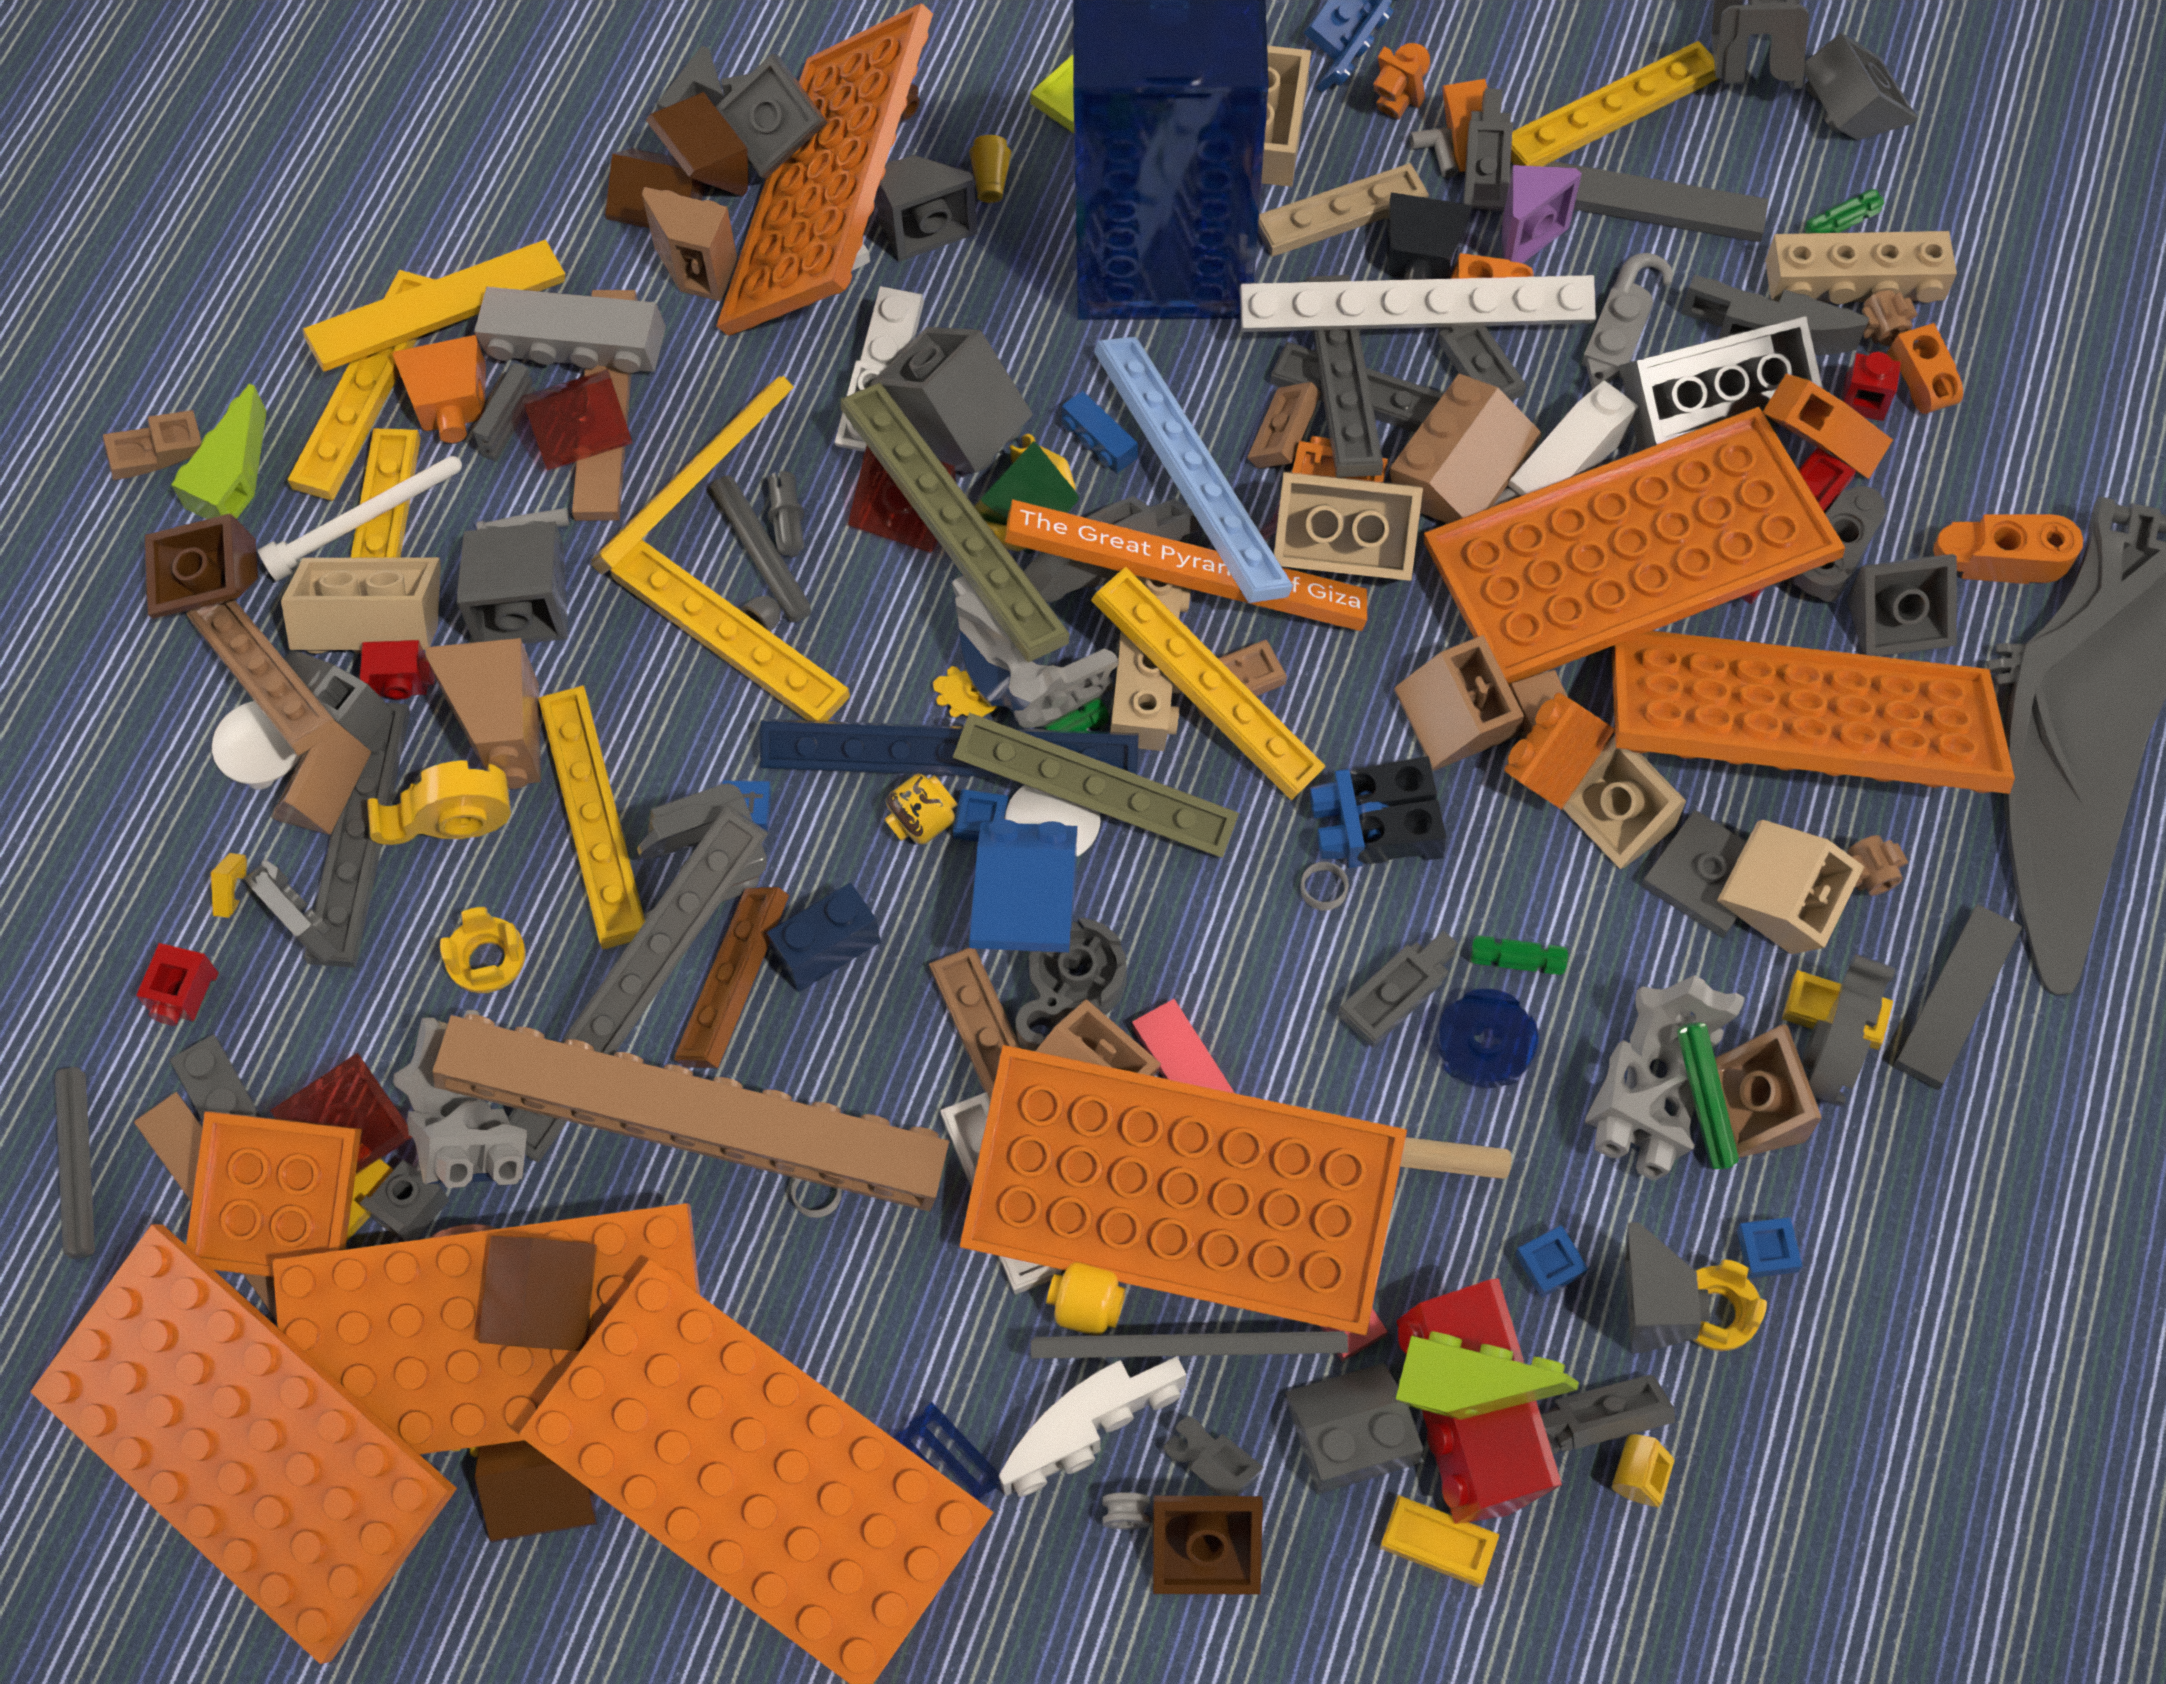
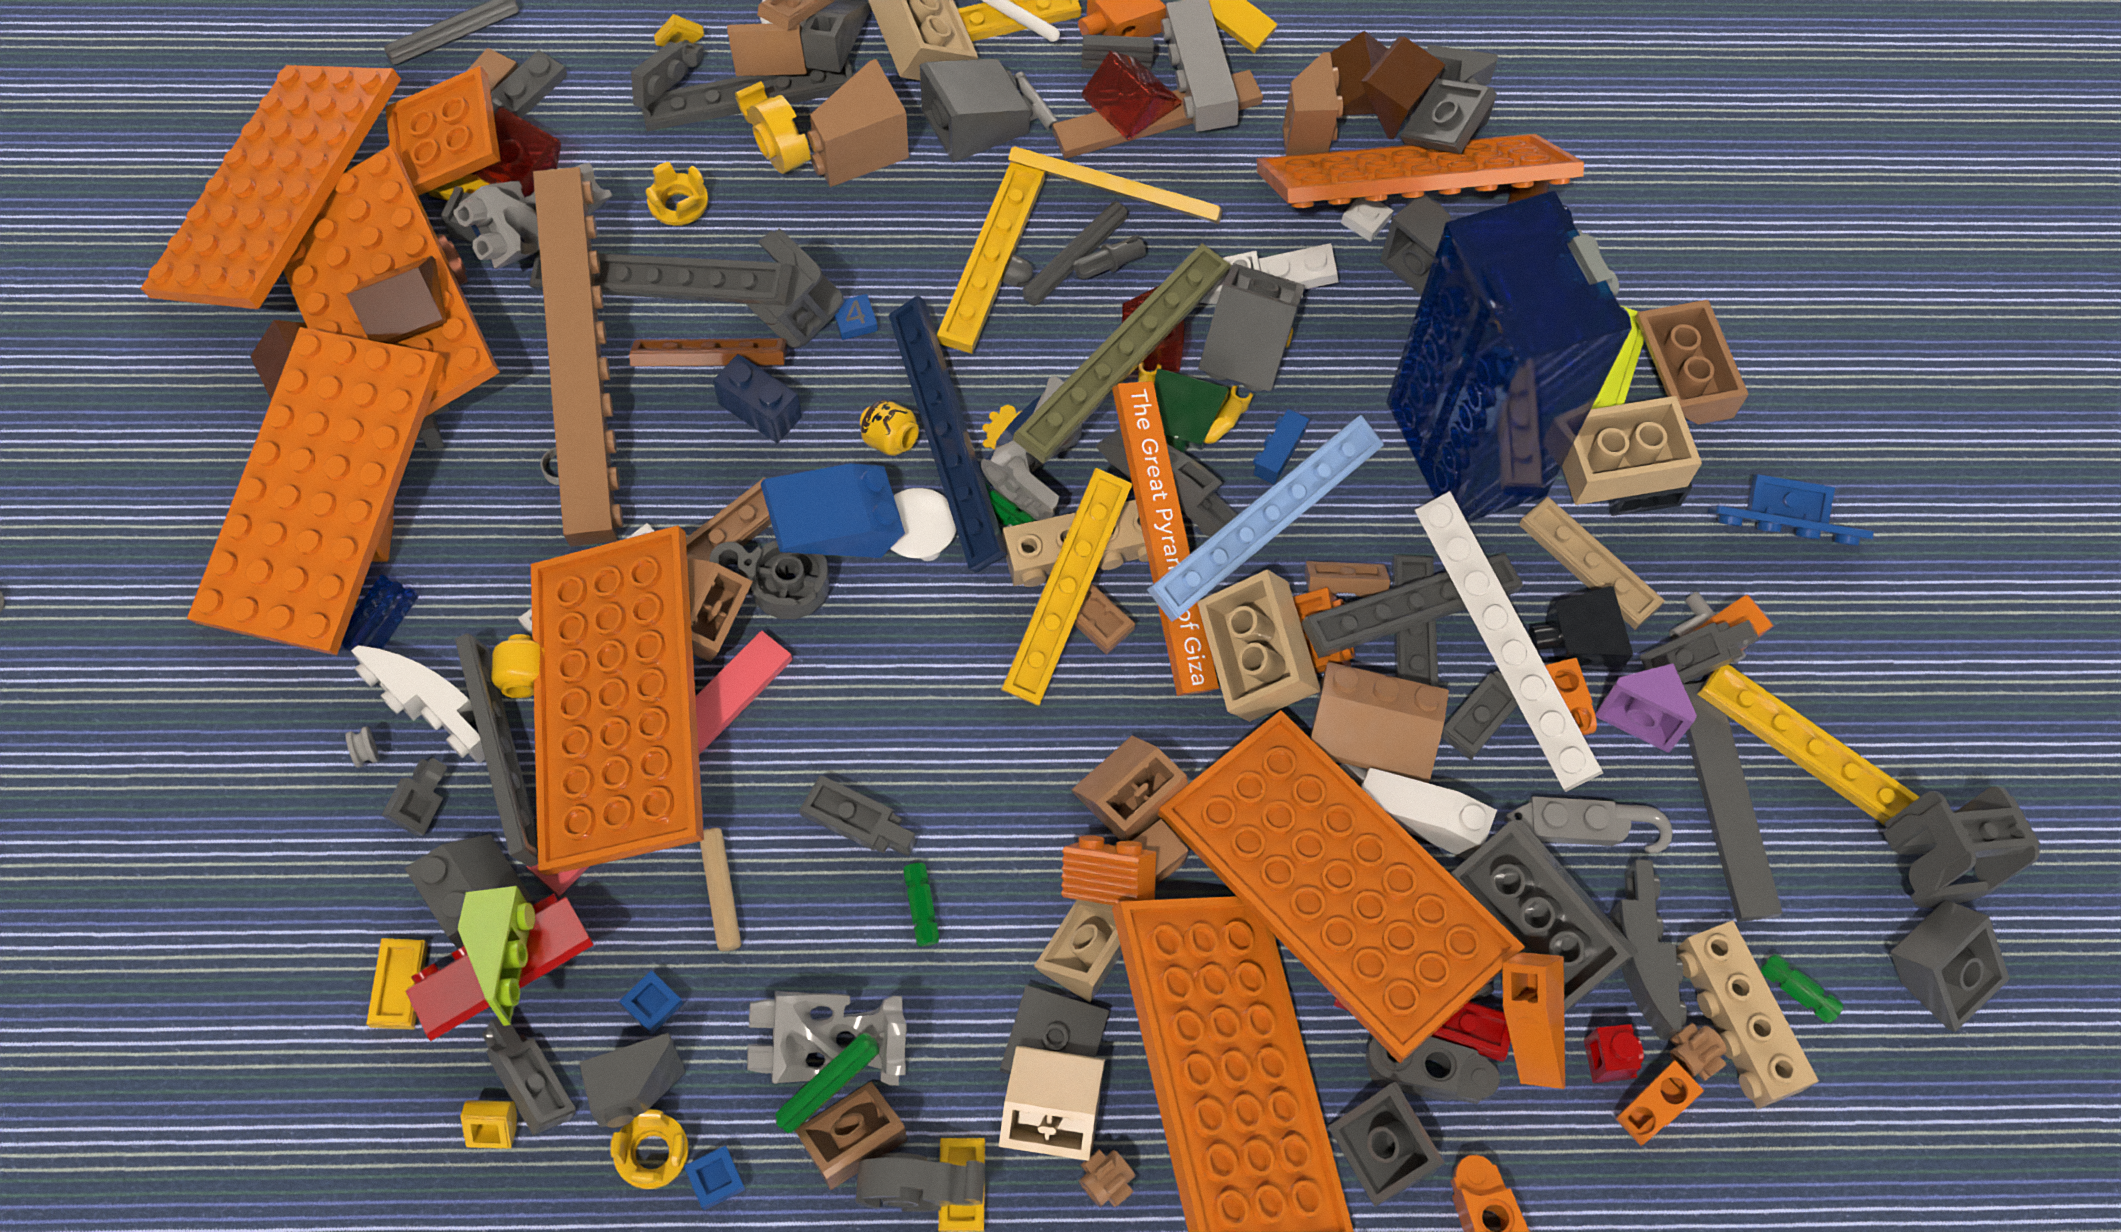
camera: 65 degrees right, 0 degrees up
red brick [136,943,219,1026] -> none
red brick [360,640,435,700] -> none
yellow tile [538,685,646,950] -> none
olive plate [953,712,1239,858] -> none
blue tile [953,789,1009,842] -> none
reddish brown slope [1153,1496,1263,1595] -> none
light grey axle [1300,862,1349,911] -> none
black hips [1310,756,1447,868] -> none
orange hips [1373,43,1430,120] -> none
clear blue plate [1437,989,1539,1088] -> none

